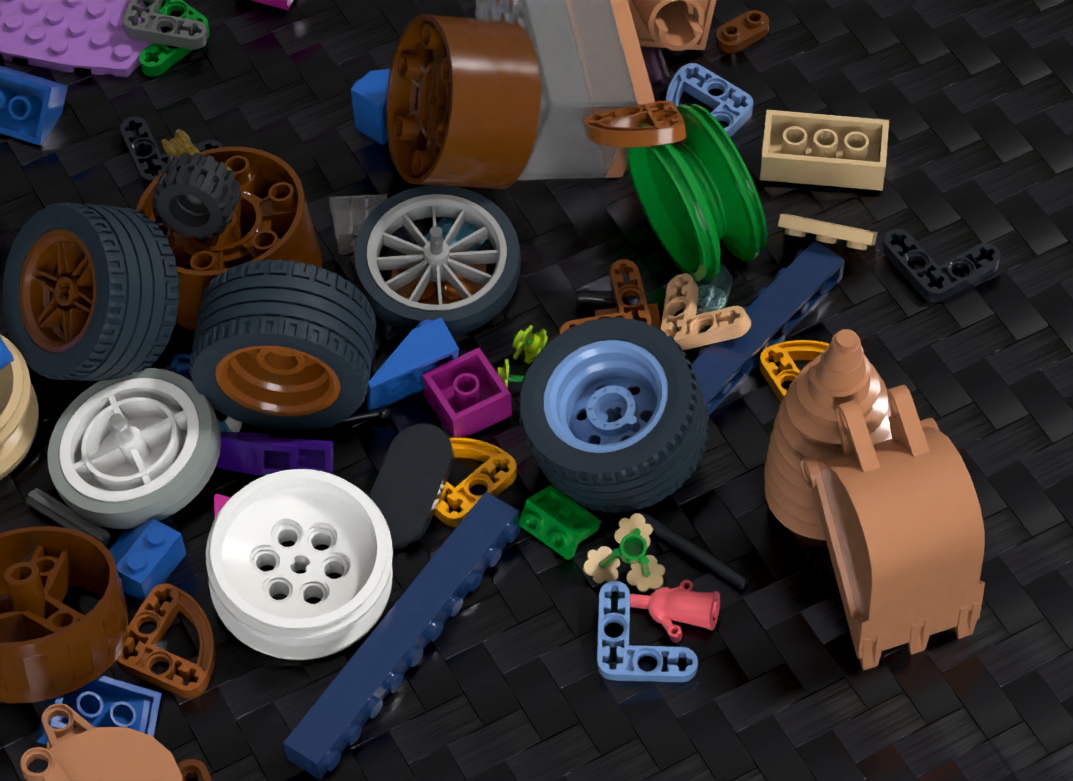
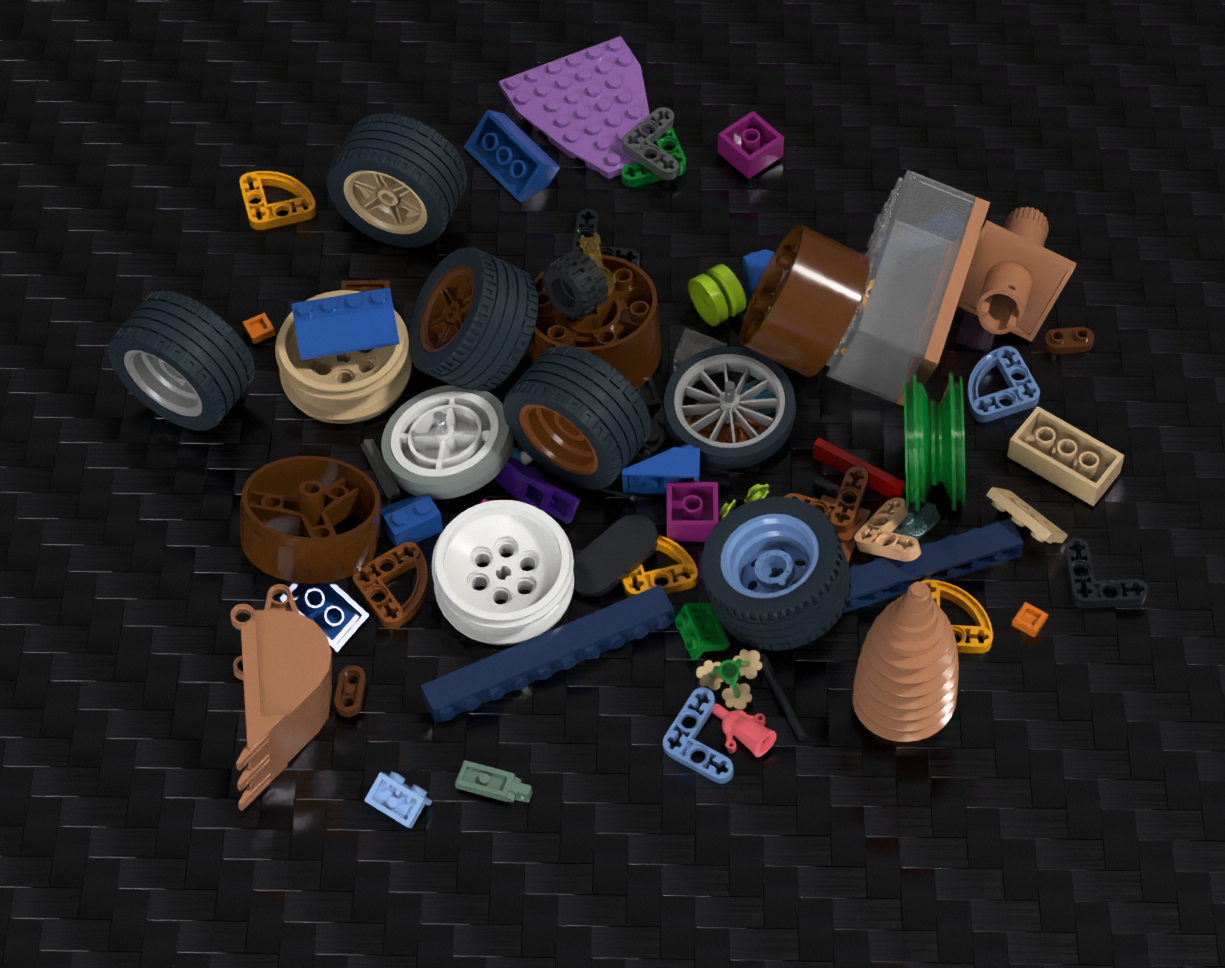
camera: 30 degrees right, 0 degrees up
dark orange beam [583,101,687,147] -> none
nougat piece [800,385,985,671] -> none
none -> lime wheel [688,264,746,326]
none -> red tile [813,437,906,499]
none -> orange tile [1012,602,1048,638]

